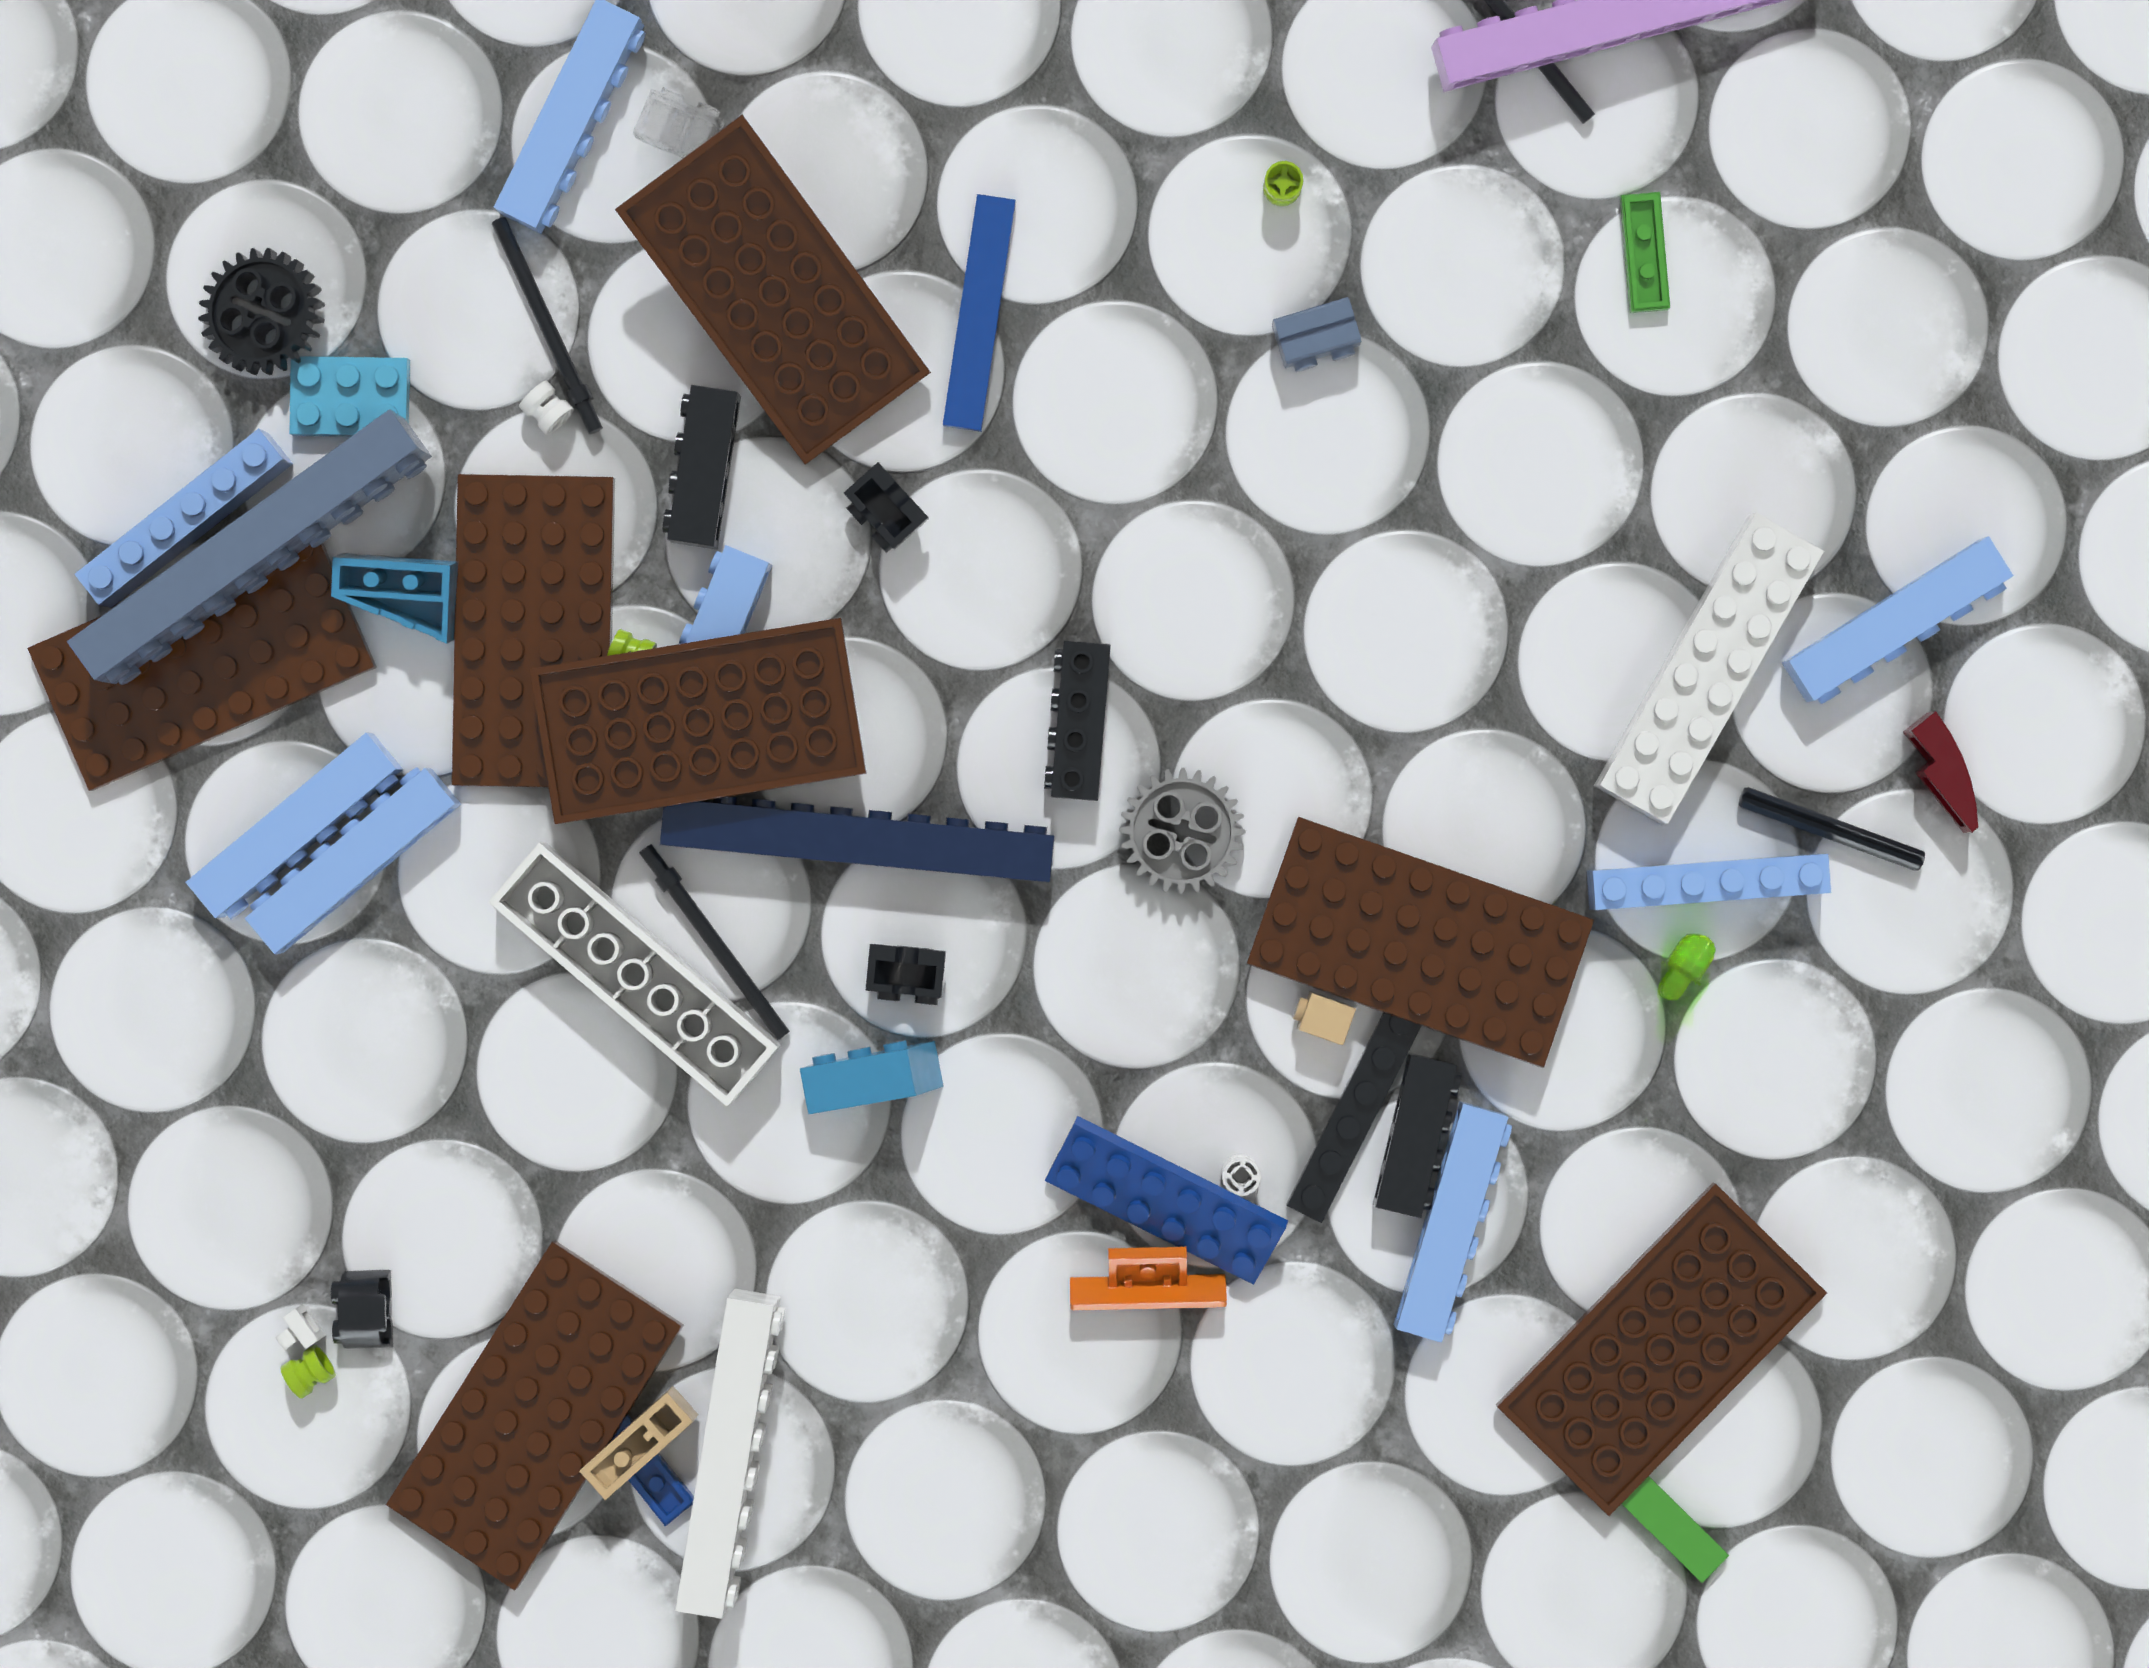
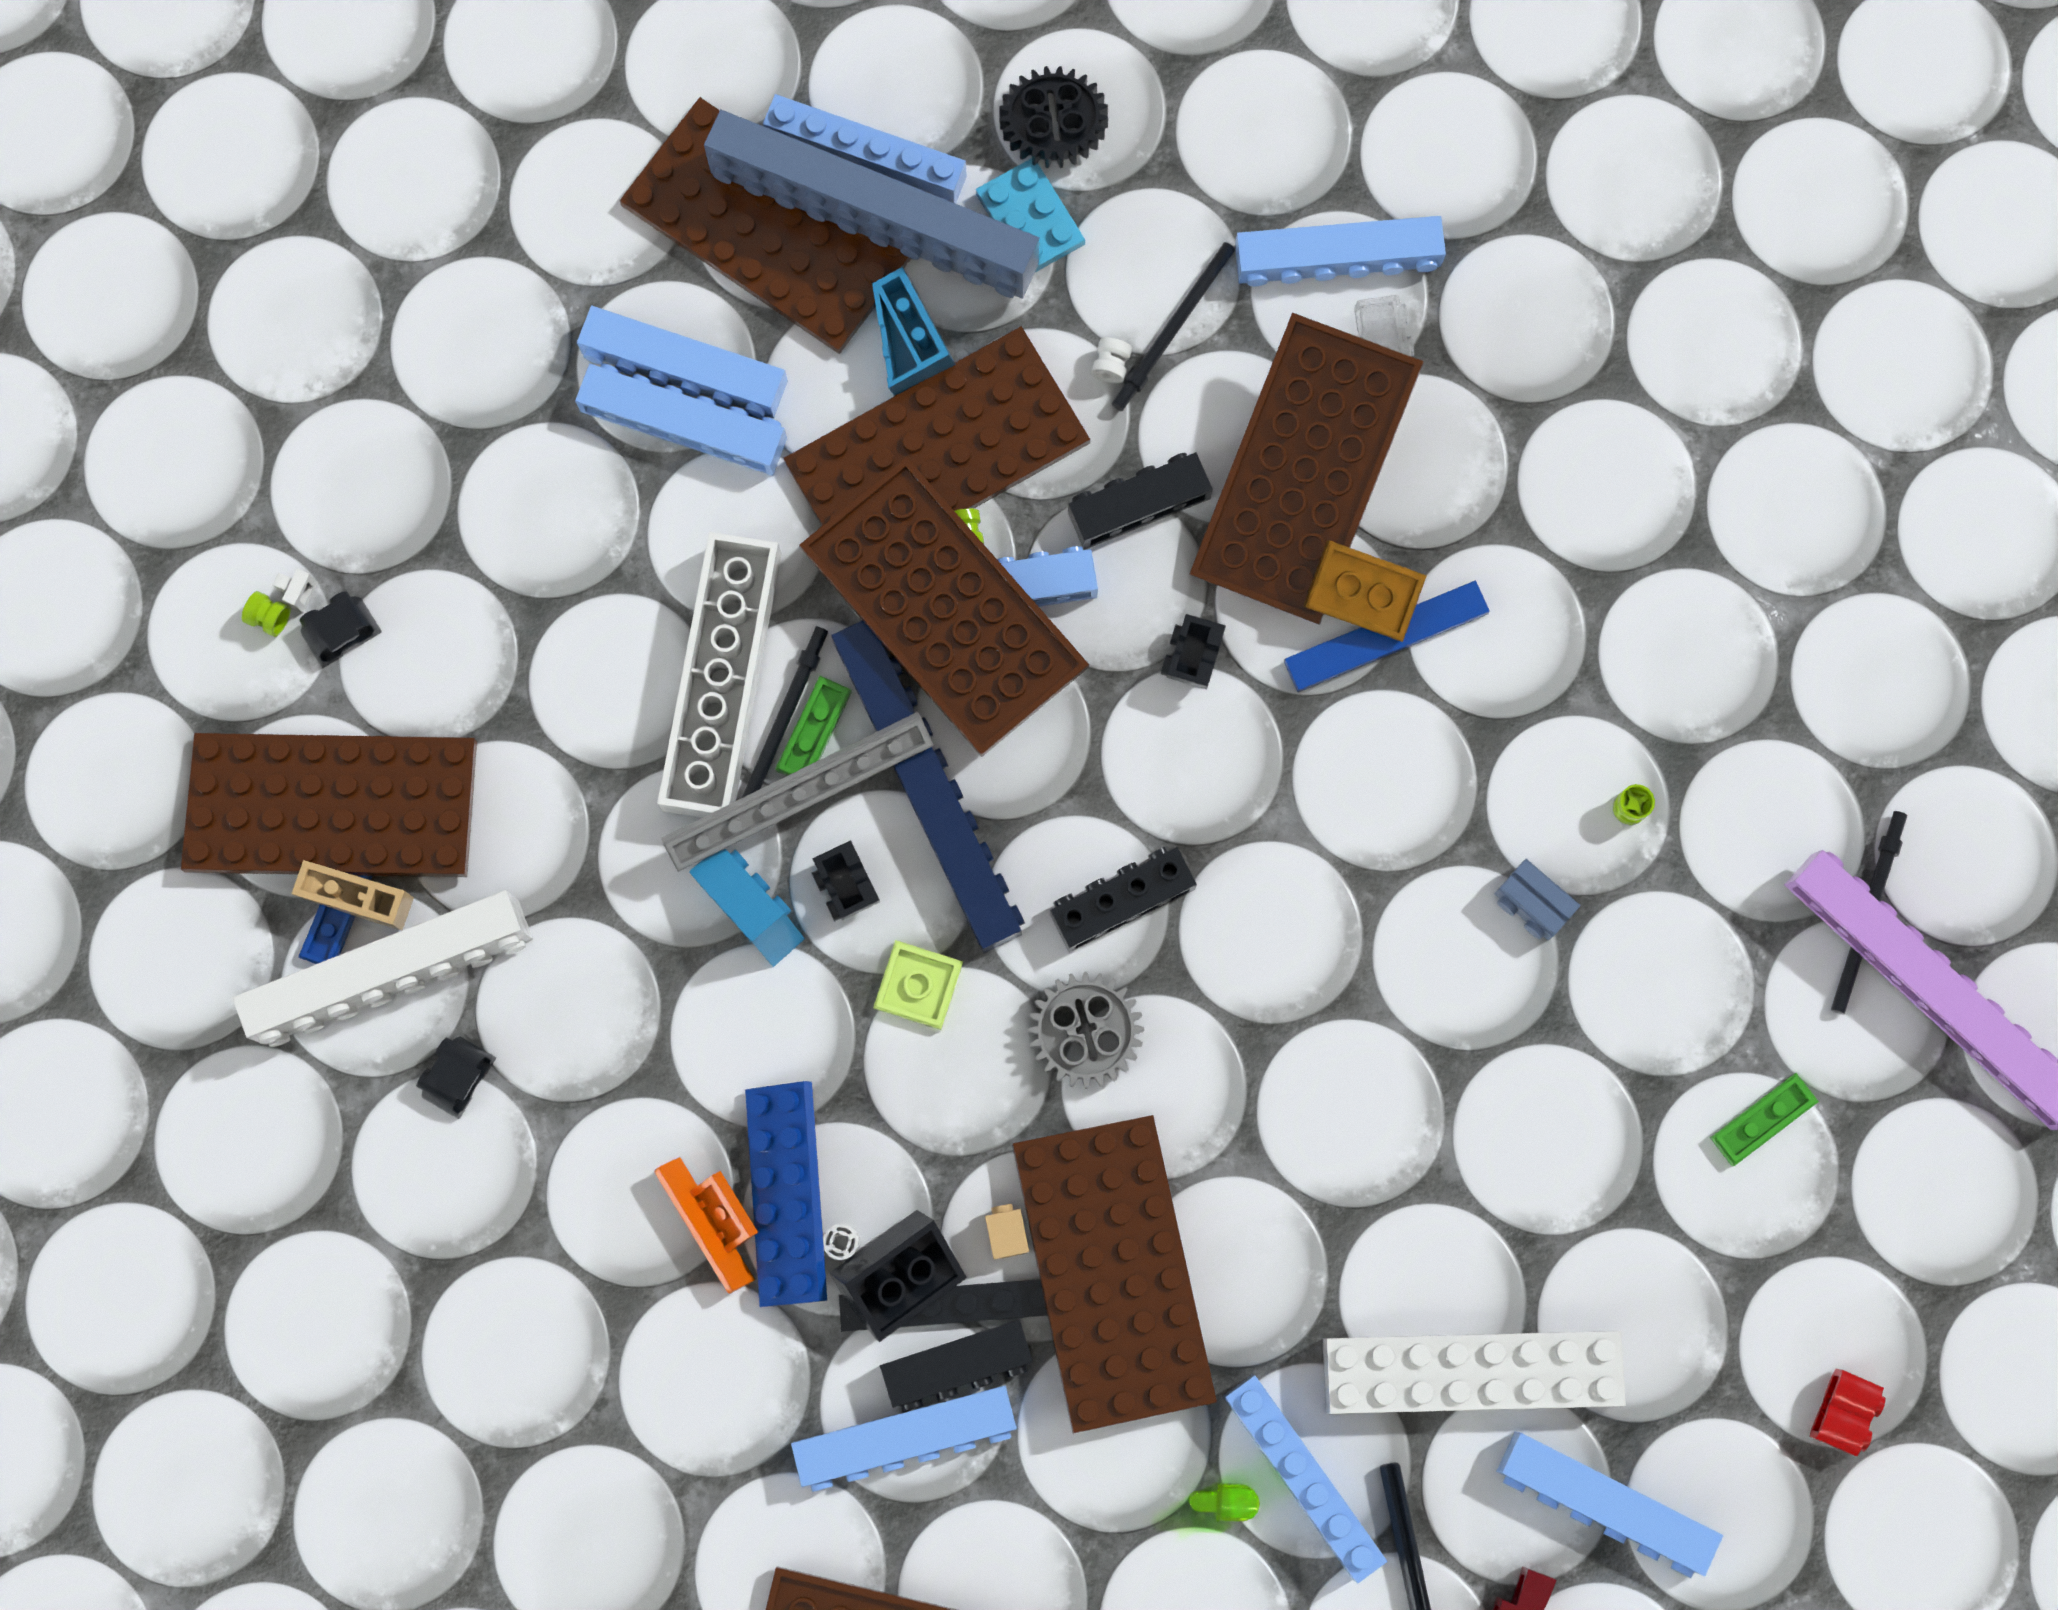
camera: 60 degrees right, 10 degrees down
none -> black cylinder [416,1036,497,1119]
none -> light grey tile [661,712,934,872]
none -> bright green tile [775,676,852,776]
none -> black slope [829,1210,967,1342]
none -> yellowish green tile [873,940,963,1030]
none -> pearl gold tile [1303,540,1427,642]
none -> red brick [1809,1369,1886,1457]

